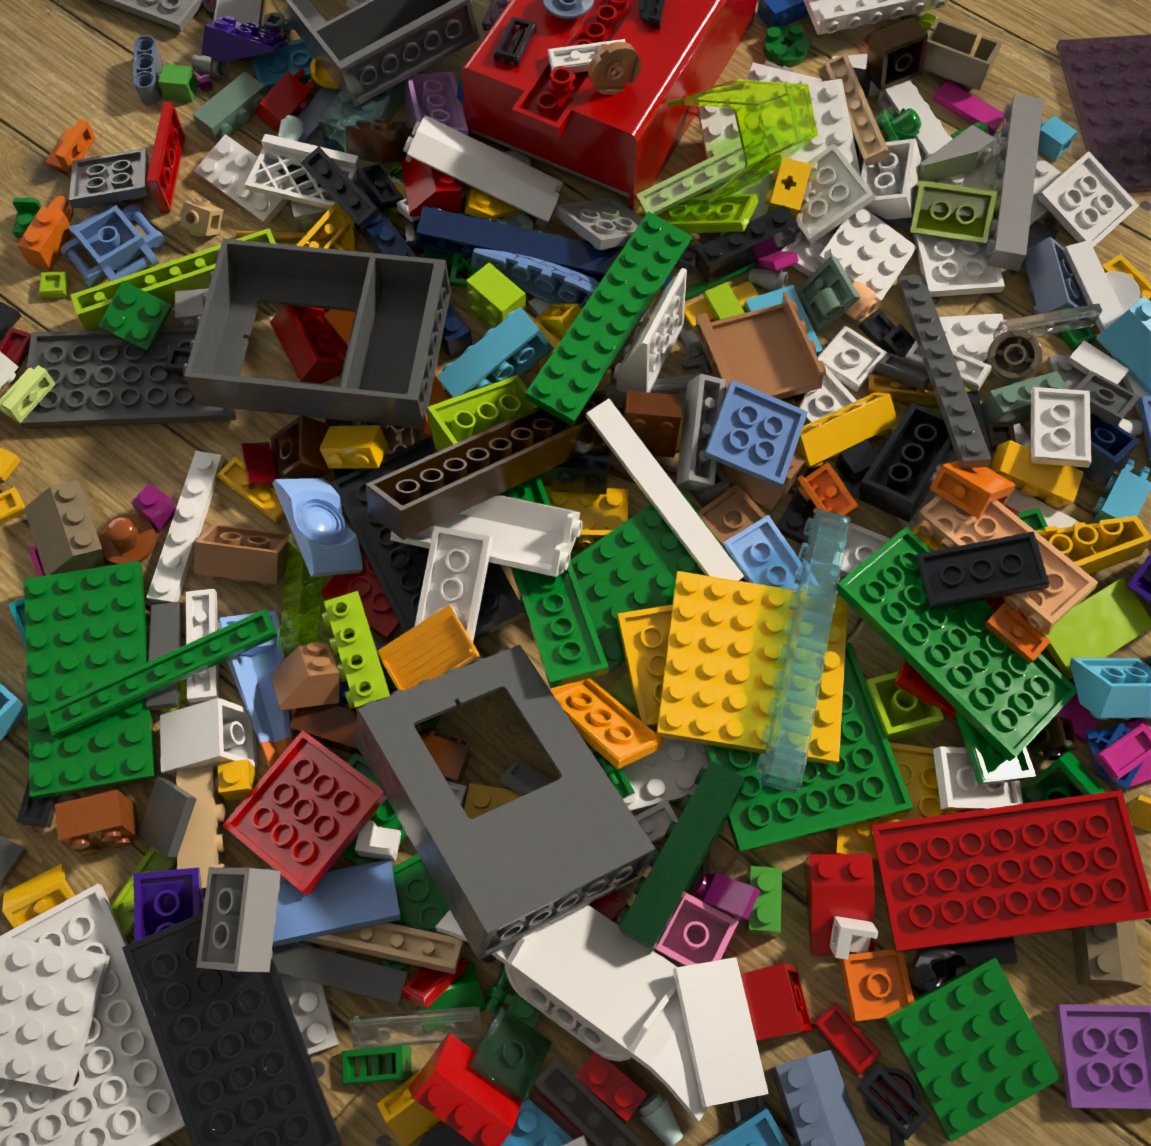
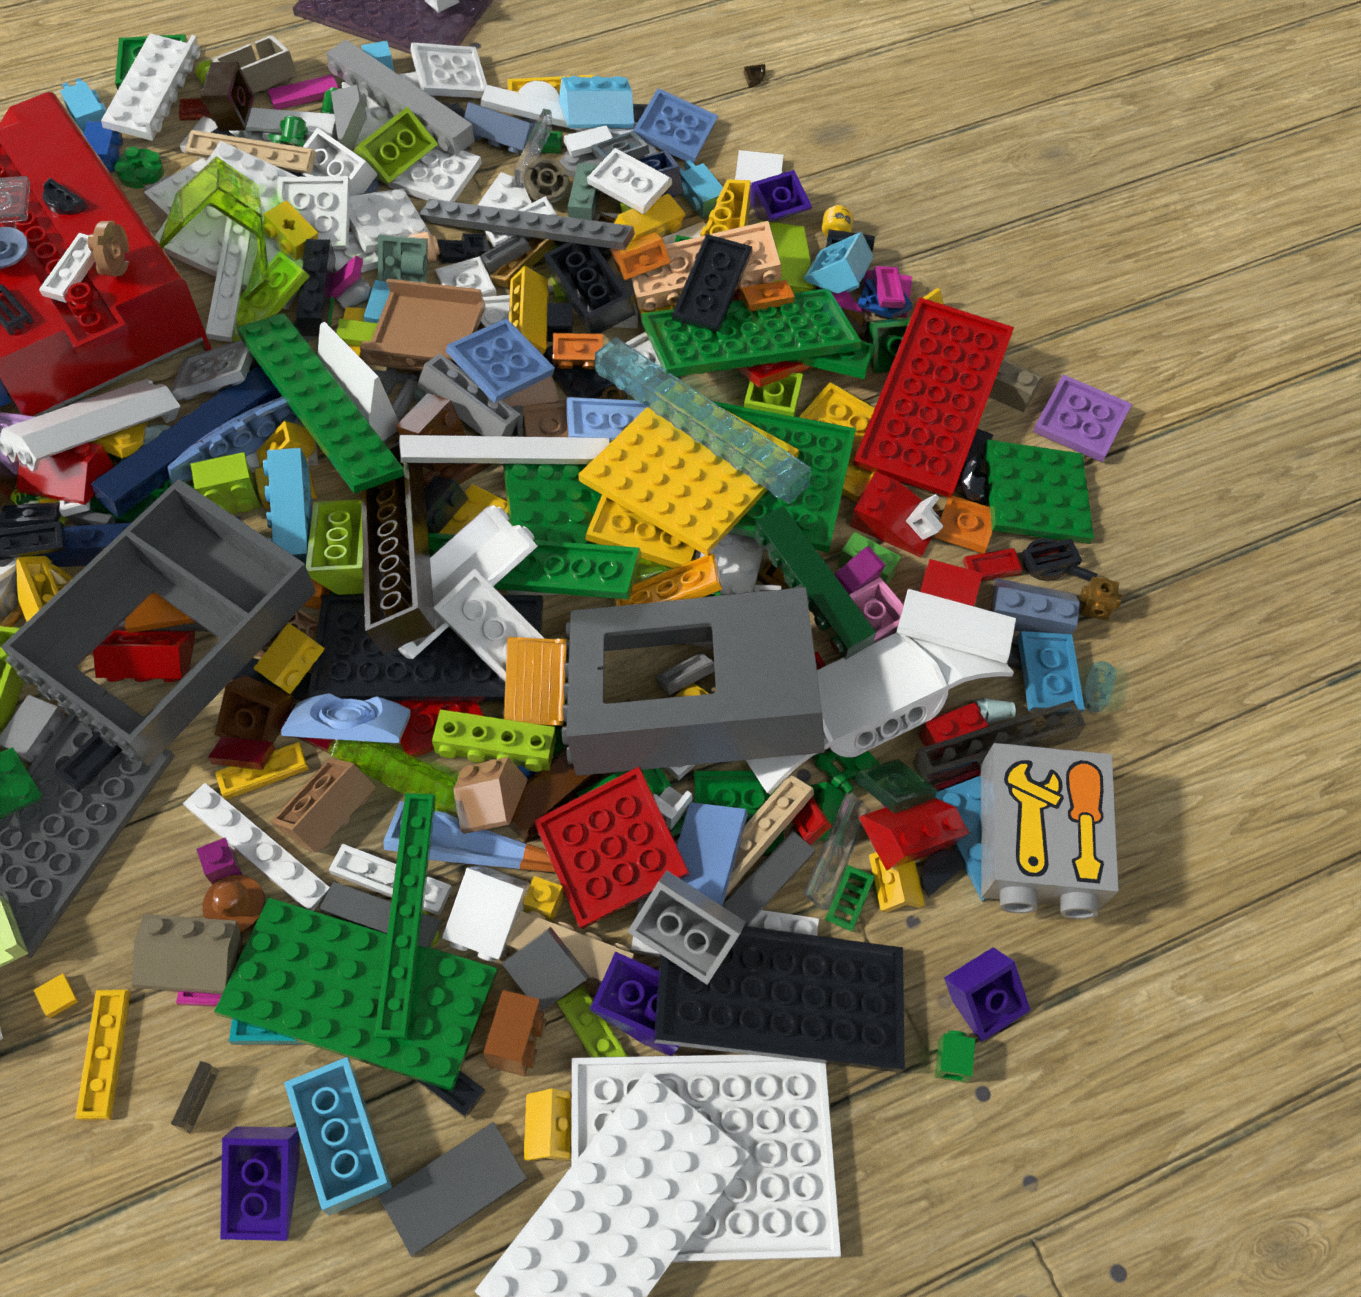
camera: 65 degrees left, 5 degrees down
white plate [933,747,1023,811] -> none

